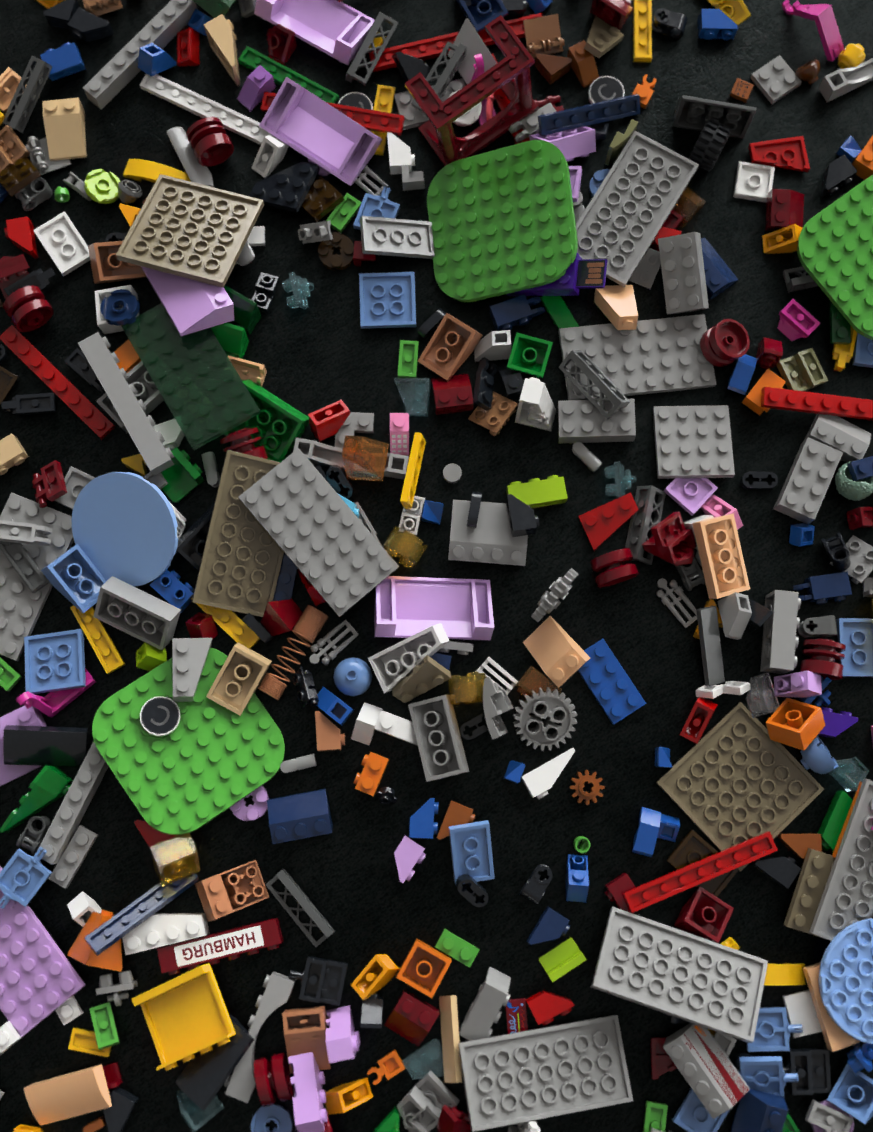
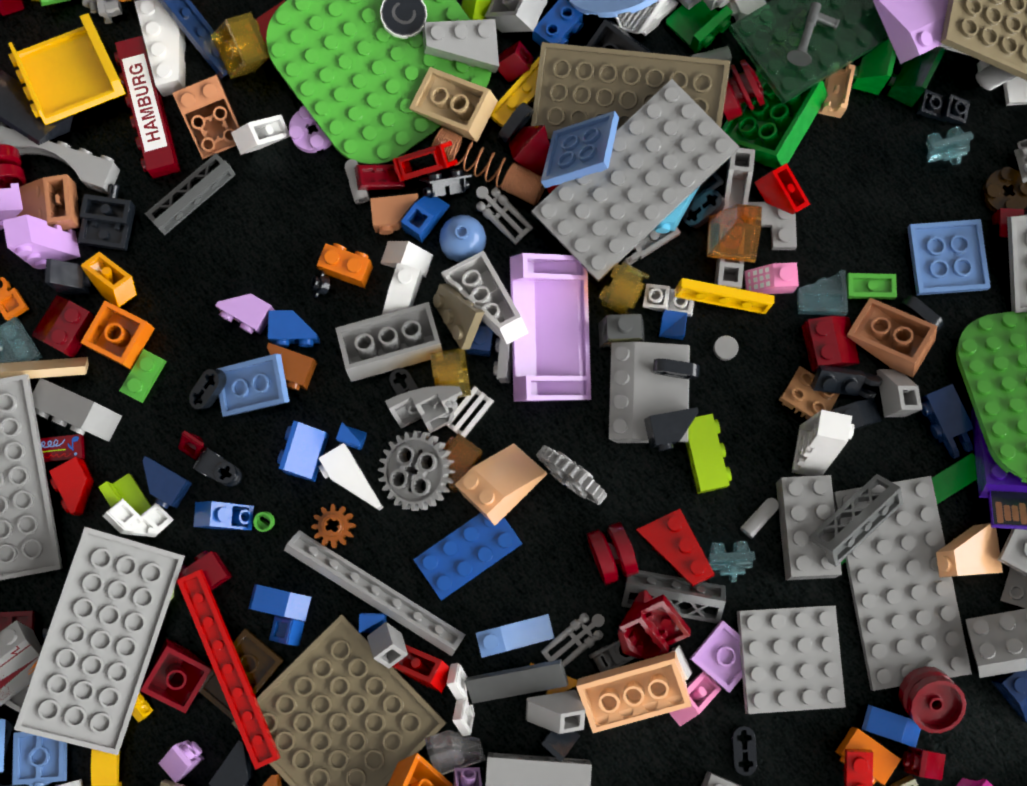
camera: 90 degrees right, 0 degrees up
dark blue slope [267,789,333,844] -> none
green slope [507,333,553,378] -> none
none -> white tile [103,498,174,537]
none -> lavender slope [159,740,204,783]
none -> dark red slope [178,431,204,460]
none -> white slope [231,114,290,155]
none -> slope [277,421,329,482]
none -> light grey plate [284,530,465,656]
none -> dark red plate [354,164,405,190]
none -> light grey brick [367,622,408,669]
none -> red window [393,141,458,182]
none -> medium blue slope [476,614,555,658]
none -> medium blue plate [541,111,619,188]
none -> dark grey torso [598,314,645,347]
none -> dark grey piece [787,2,840,66]

